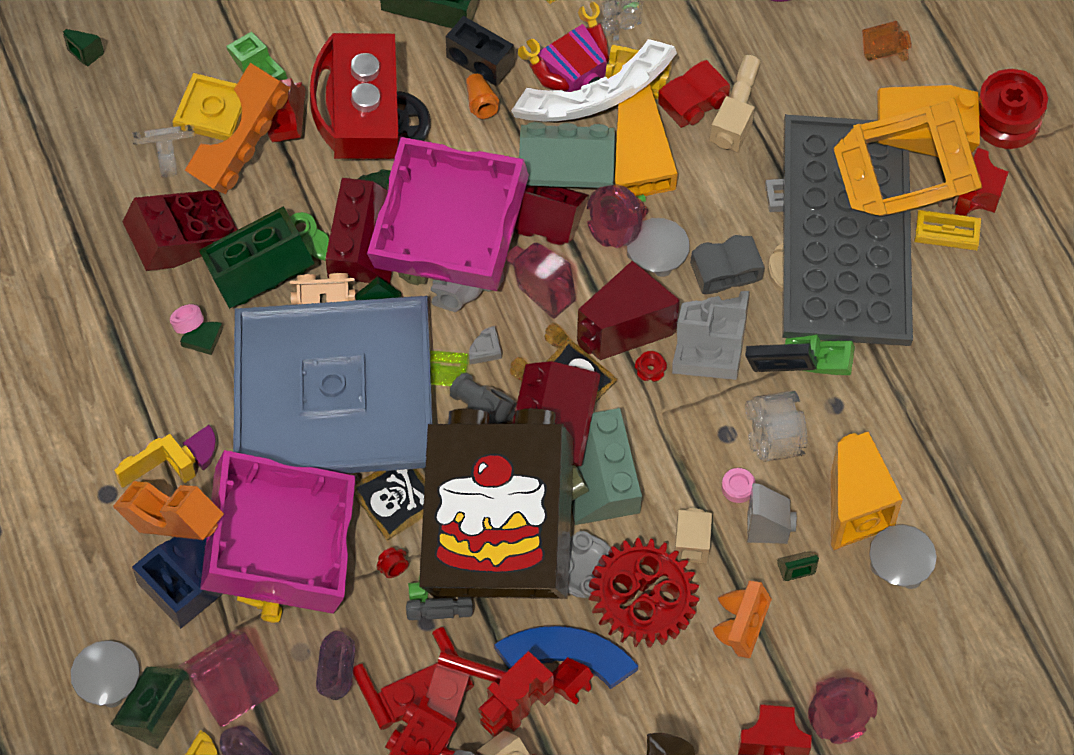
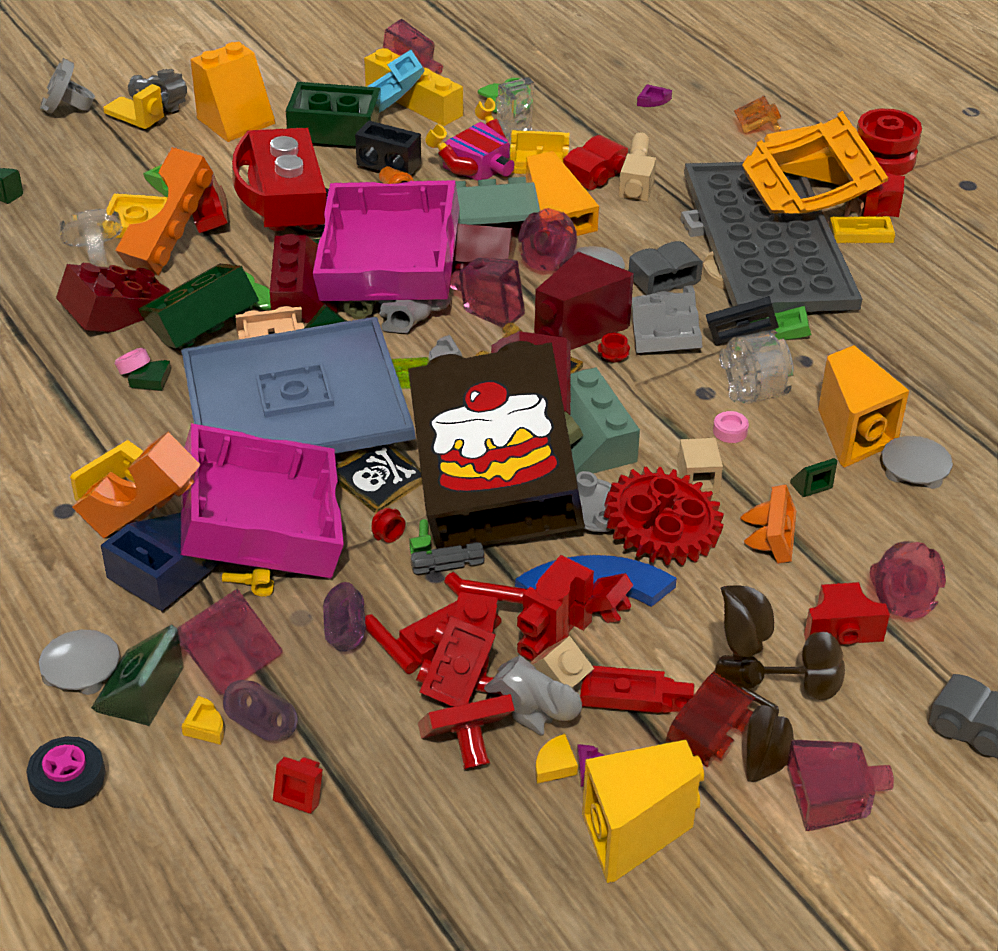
camera: 10 degrees left, 20 degrees down
white tile [511,39,677,122] -> none
light grey slope [747,483,797,544] -> none

